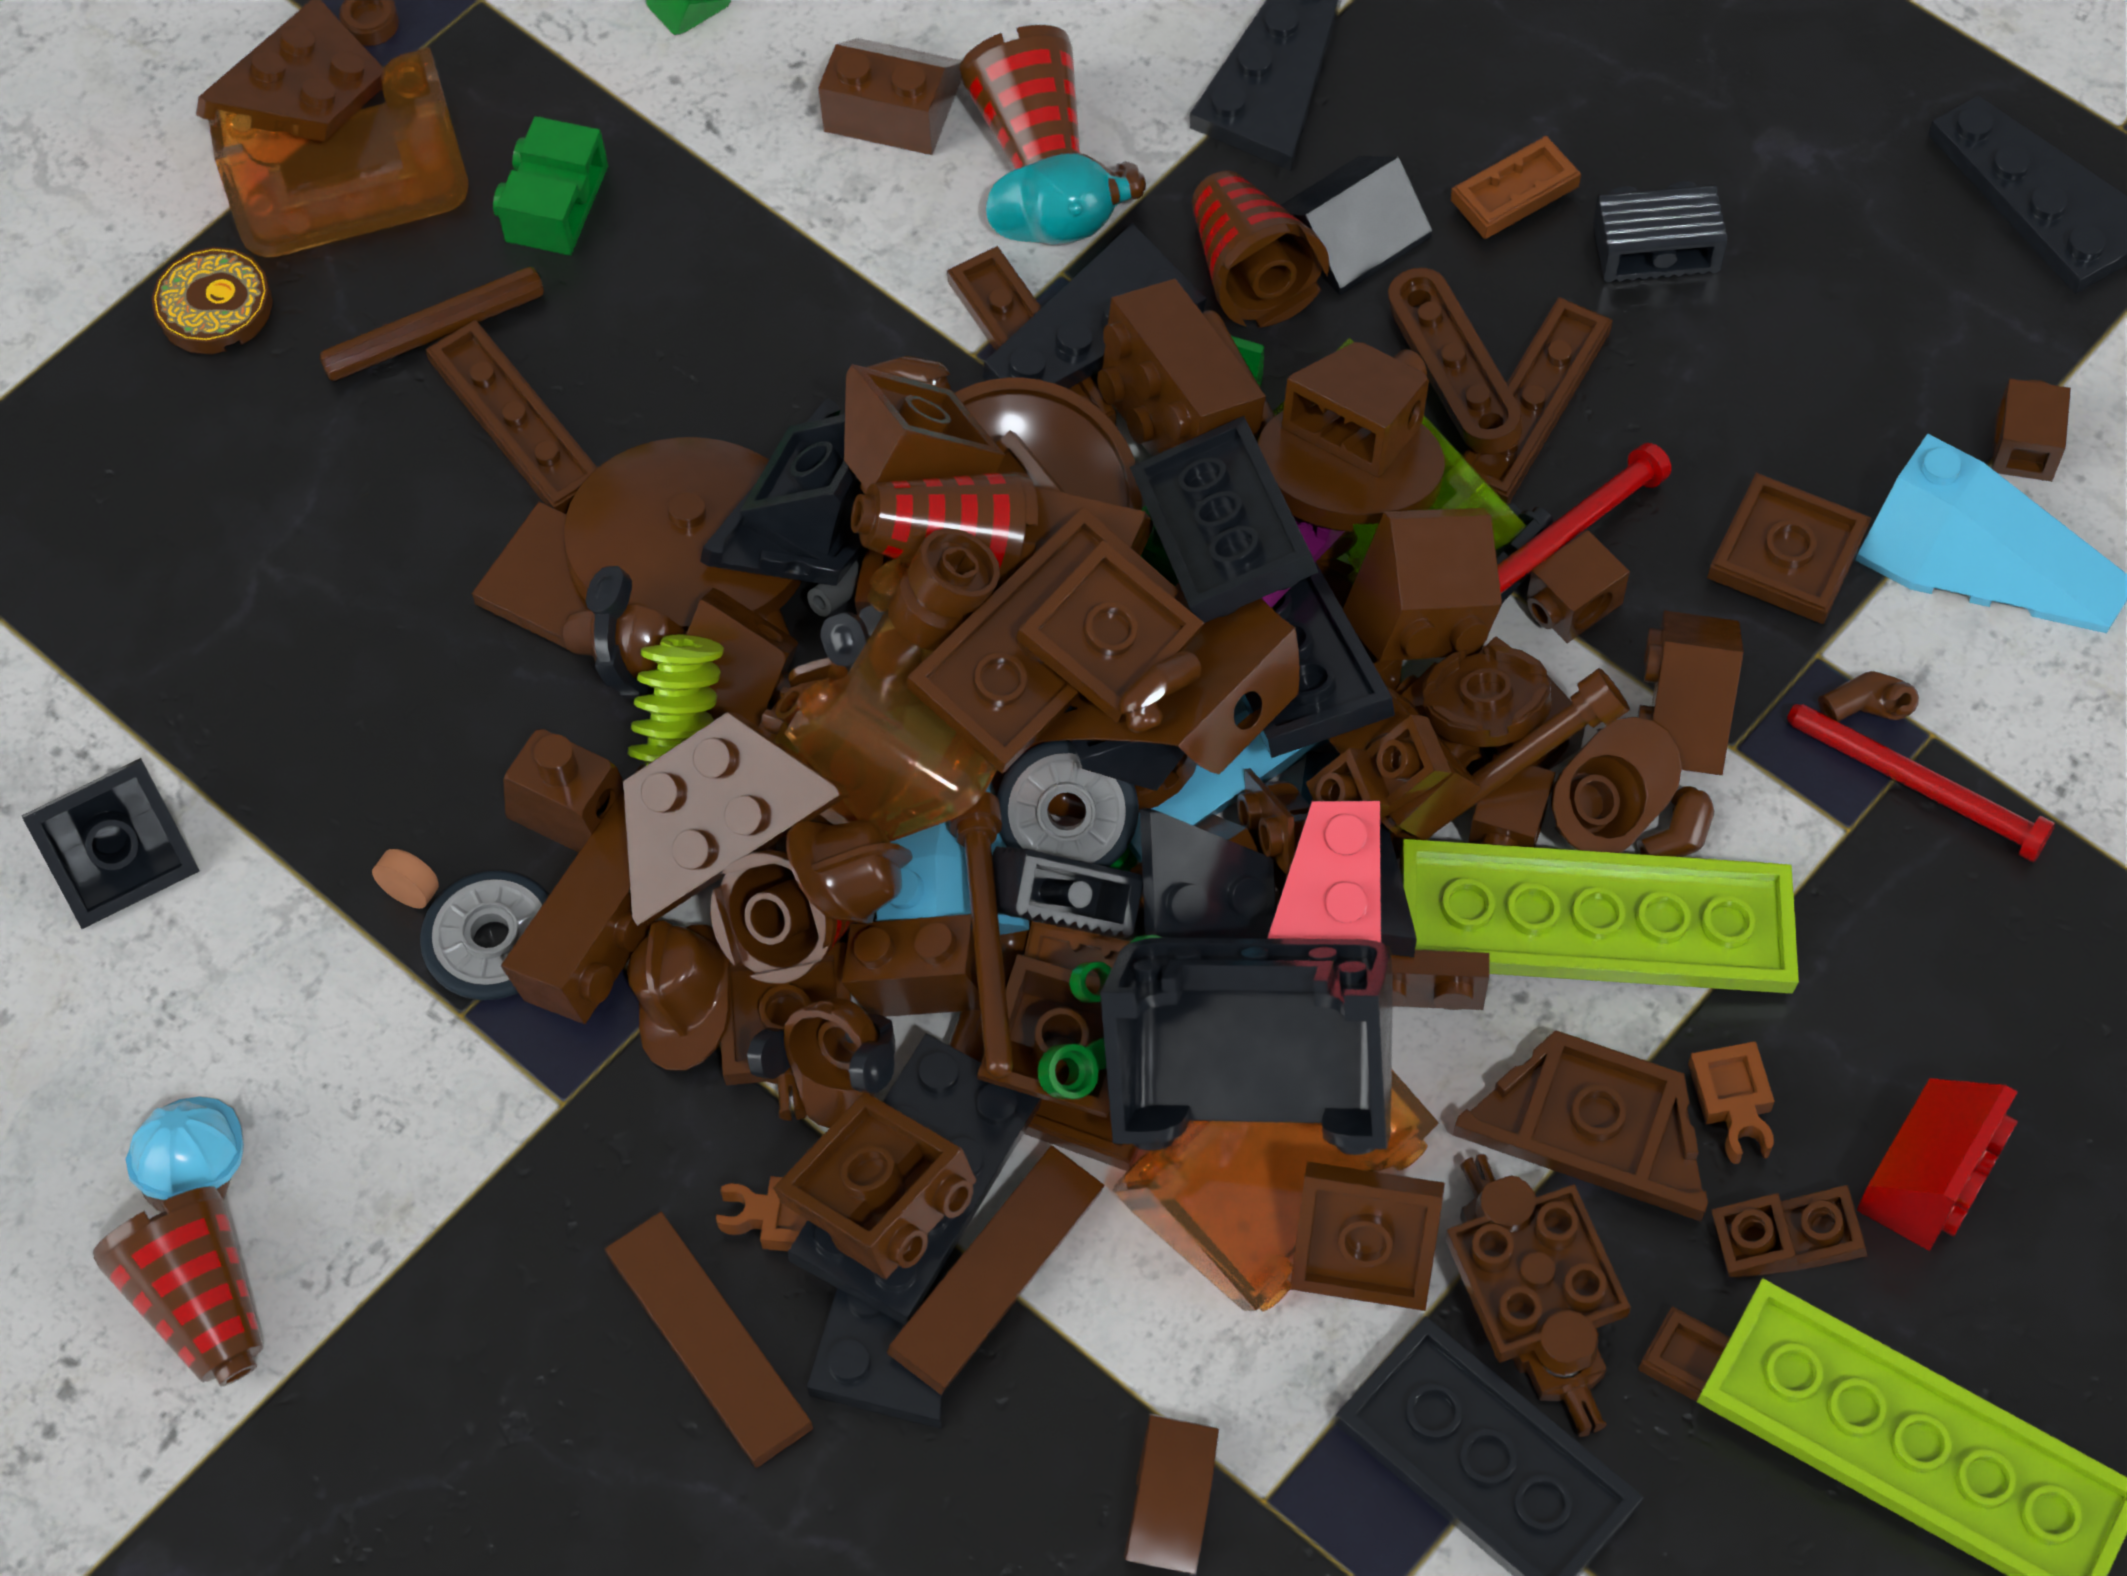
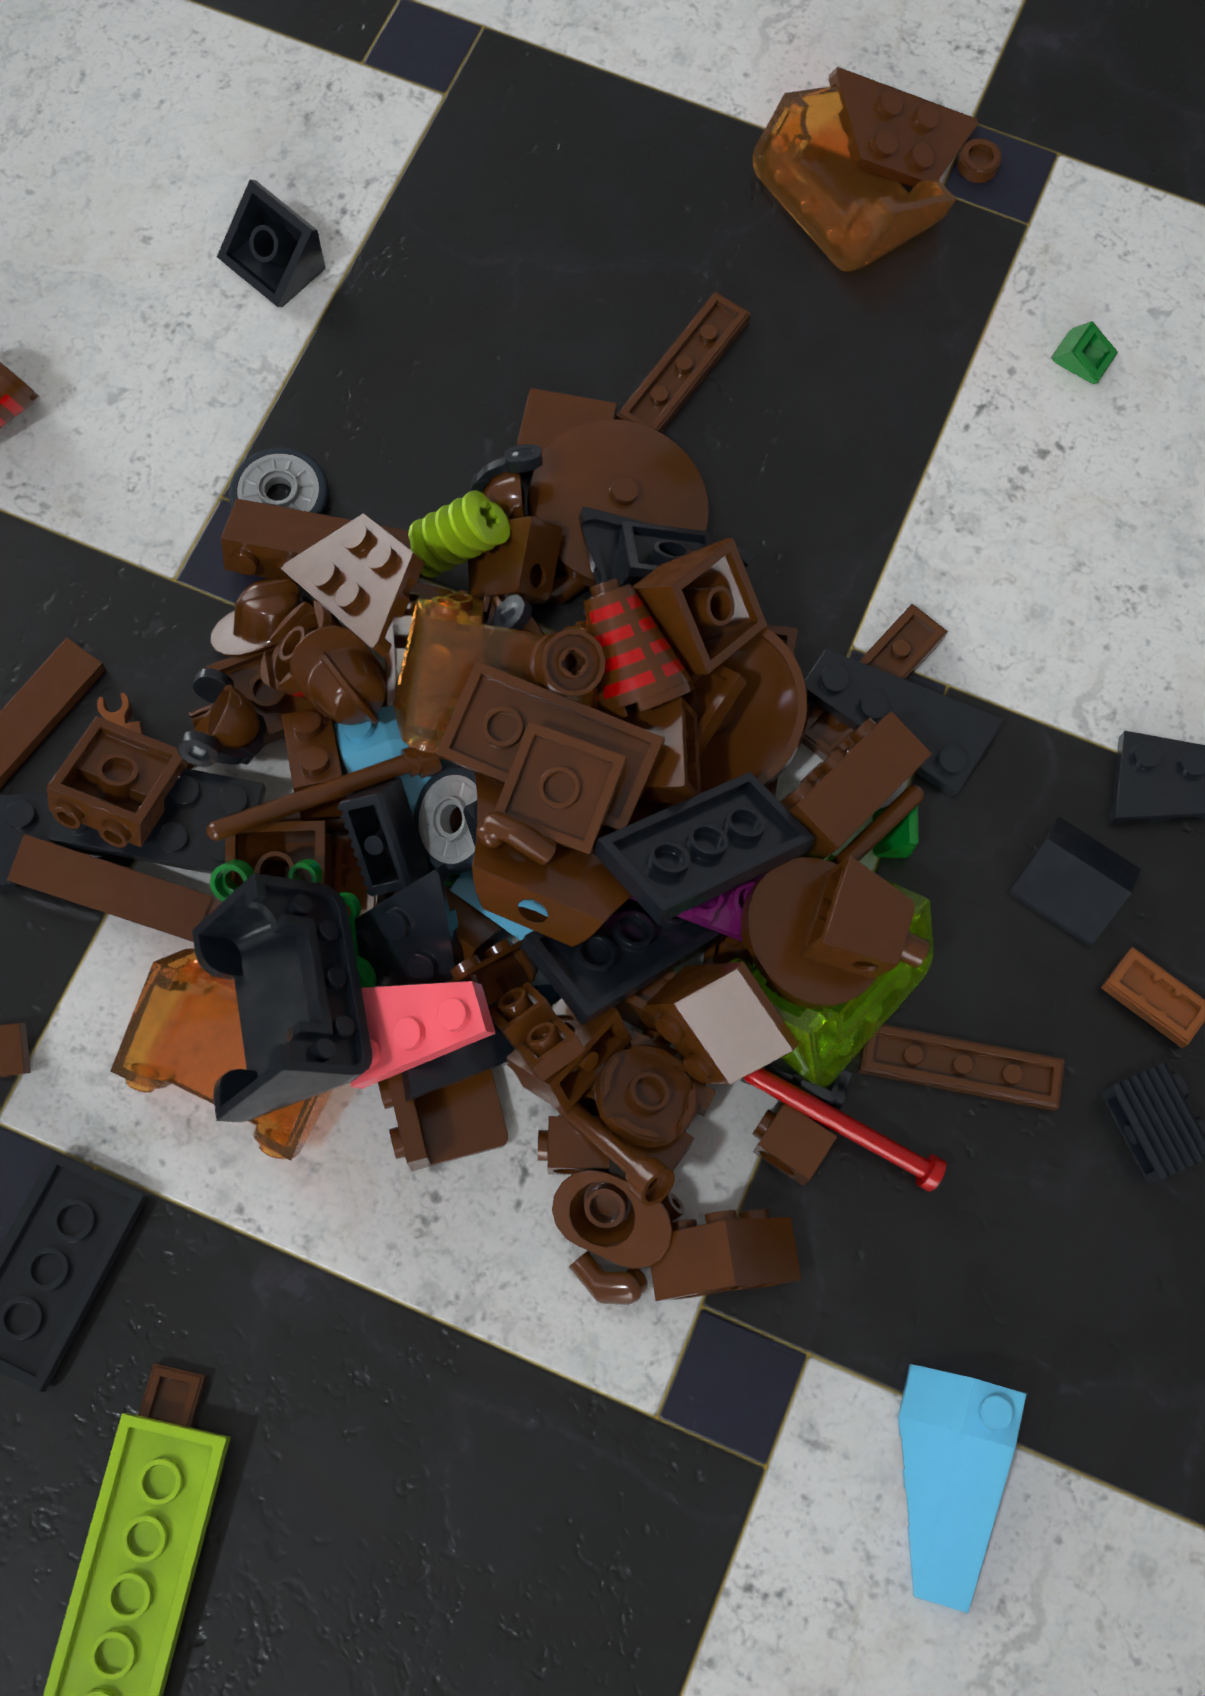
camera: 65 degrees right, 10 degrees up
medium azure piece [126,1097,244,1213] -> none
tile [151,247,273,354] -> none
reddish brown axle [320,267,544,381] -> none
nougat tile [372,849,439,909] -> none
green brick [493,116,608,256] -> none
reddish brown torso [503,729,624,853] -> none
reddish brown slope [818,38,962,156] -> none
reddish brown arm [865,356,952,390] -> none
reddish brown cone [959,25,1080,169] -> none
teal hair [986,153,1146,245] -> none
reddish brown cone [1192,171,1329,327] -> none
reddish brown tile [1290,1161,1445,1311] -> none
reddish brown plate [1388,268,1523,454] -> none
lime plate [1400,839,1799,994] -> none
reddish brown piece [1445,1154,1631,1437] -> none
reddish brown wing [1453,1030,1708,1222] -> none
dark orange plate [1688,1041,1775,1164] -> none
reddish brown plate [1707,473,1872,625] -> none
reddish brown slope [1712,1185,1868,1277] -> none
red bar [1787,704,2055,863] -> none
reddish brown arm [1818,671,1919,722] -> none
red slope [1856,1078,2018,1251] -> none
reddish brown brick [1991,378,2071,482] -> none

